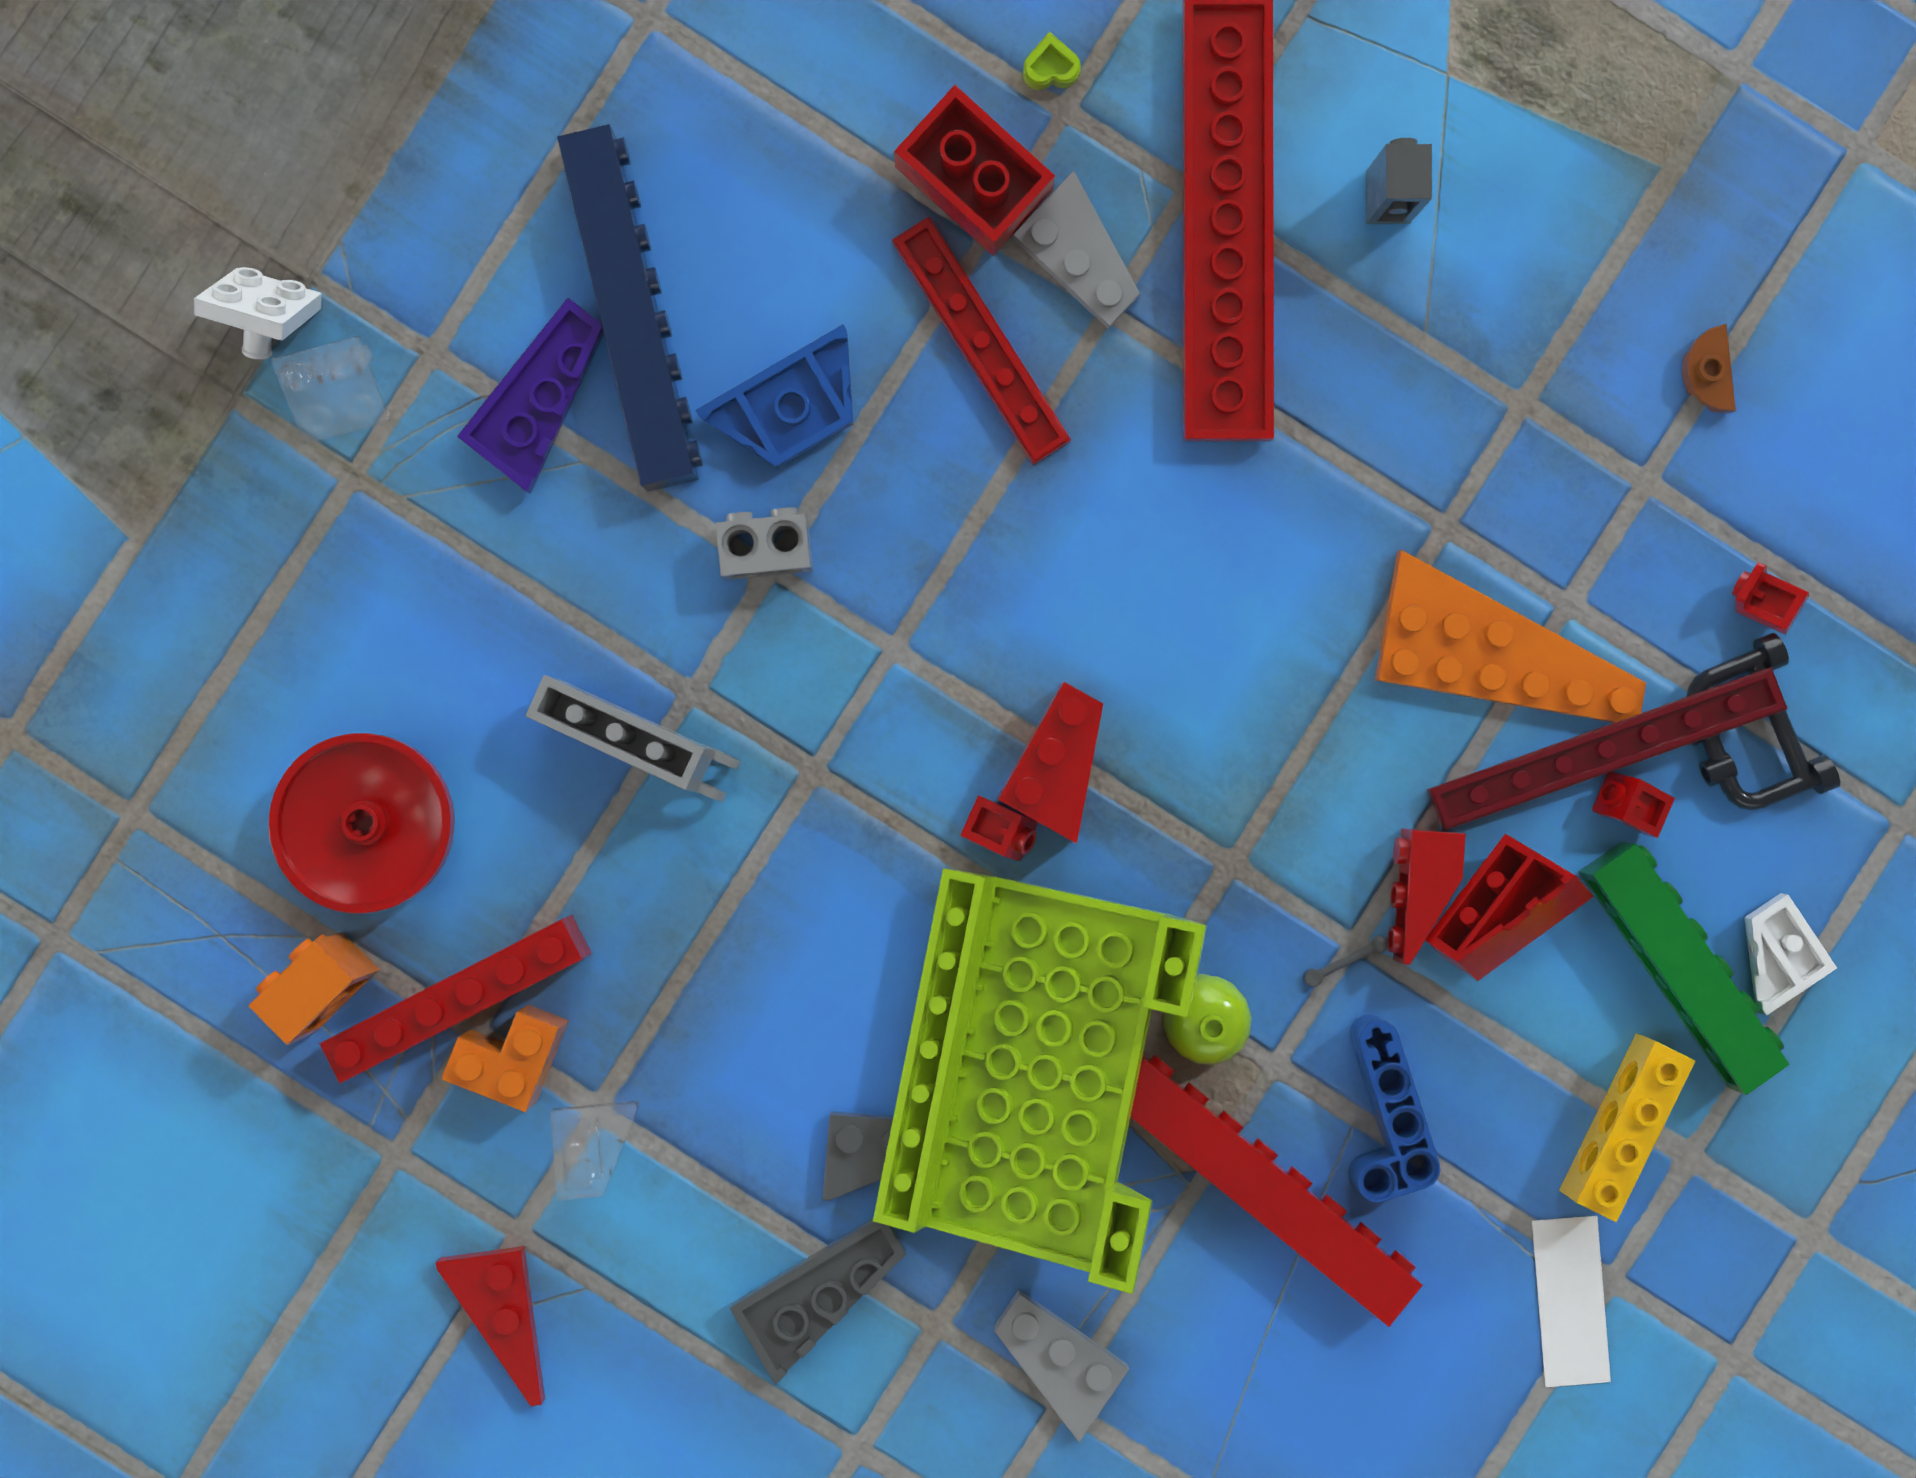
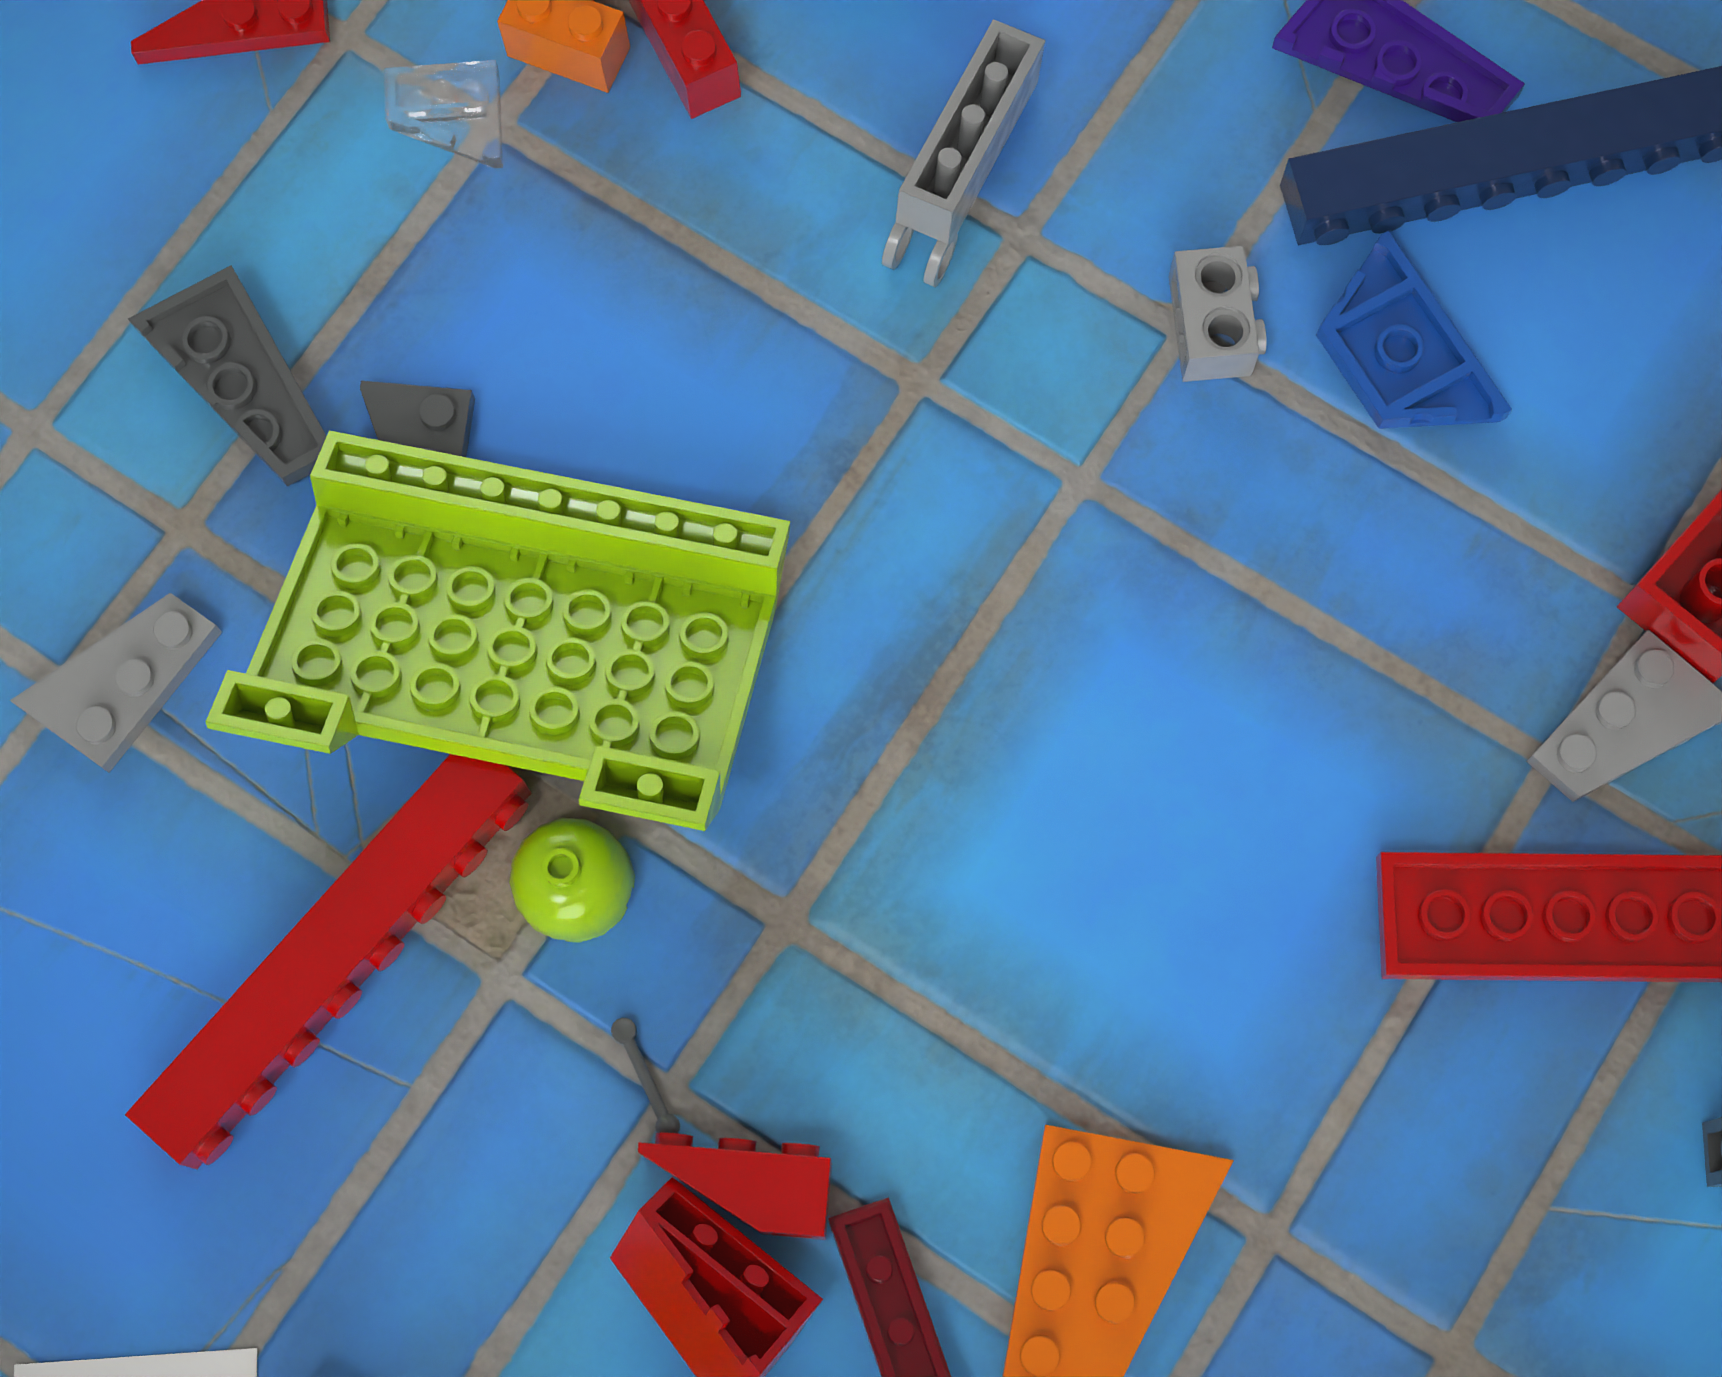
camera: 95 degrees right, 15 degrees down
red tile [892,216,1071,466] -> none
red bracket [960,795,1038,861] -> none
red wedge [997,682,1103,844] -> none
blue beam [1348,1014,1441,1203] -> none

